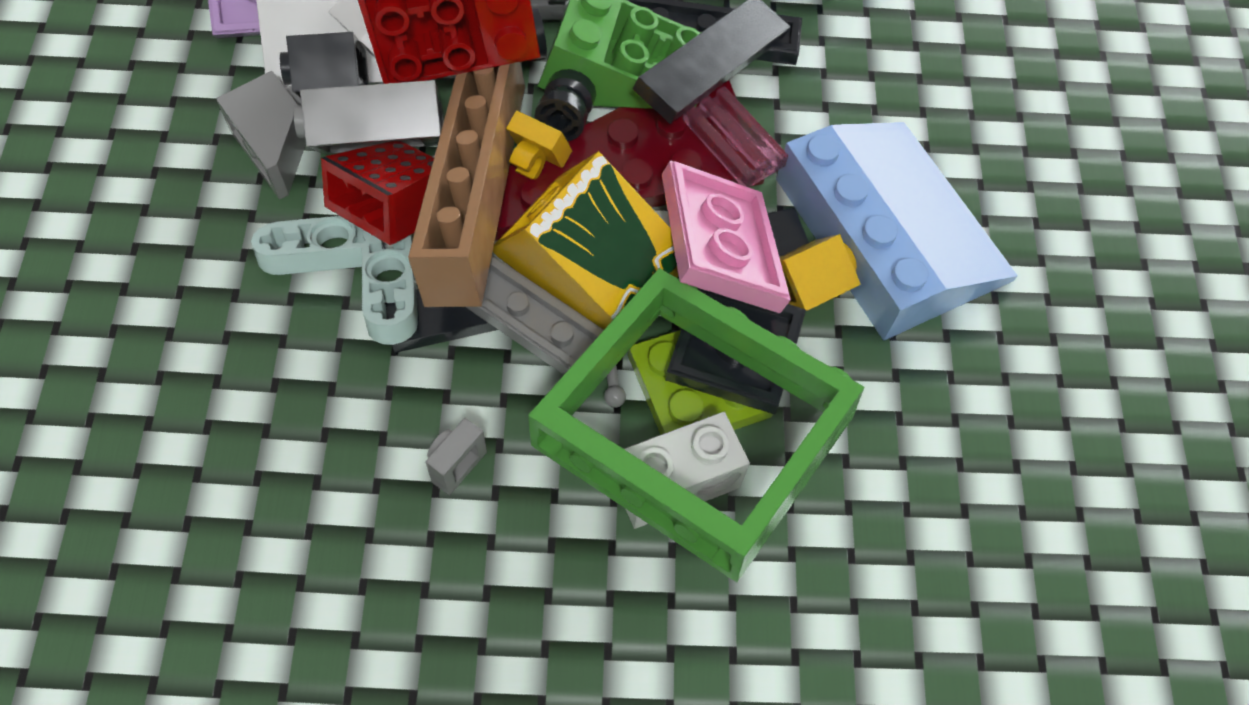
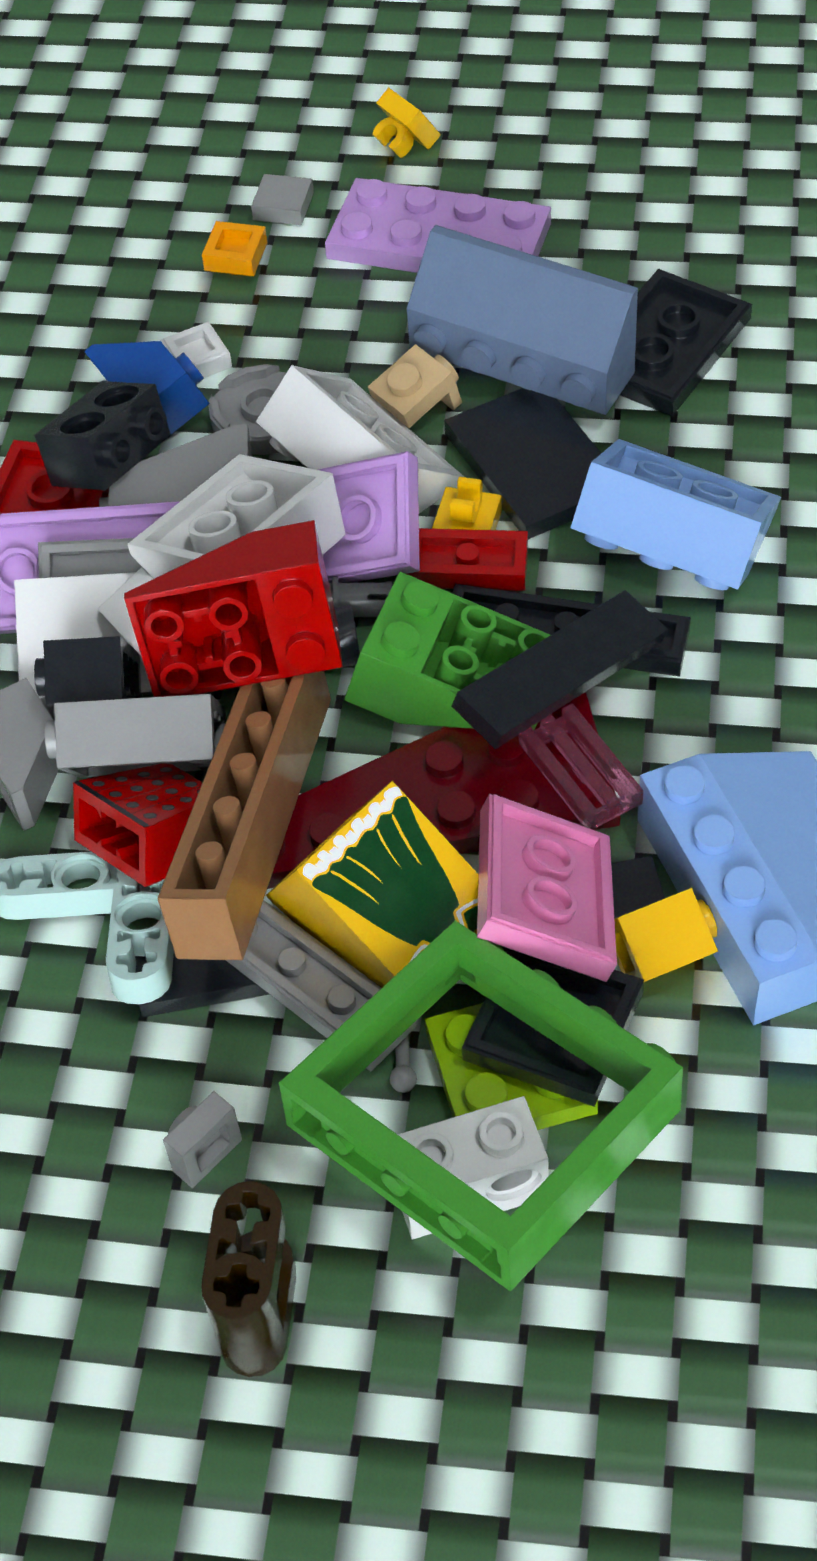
camera: 15 degrees right, 10 degrees down
yellow tile [506,110,572,180] -> none
black wheel [534,69,596,141] -> none
none -> dark brown connector [201,1181,296,1377]

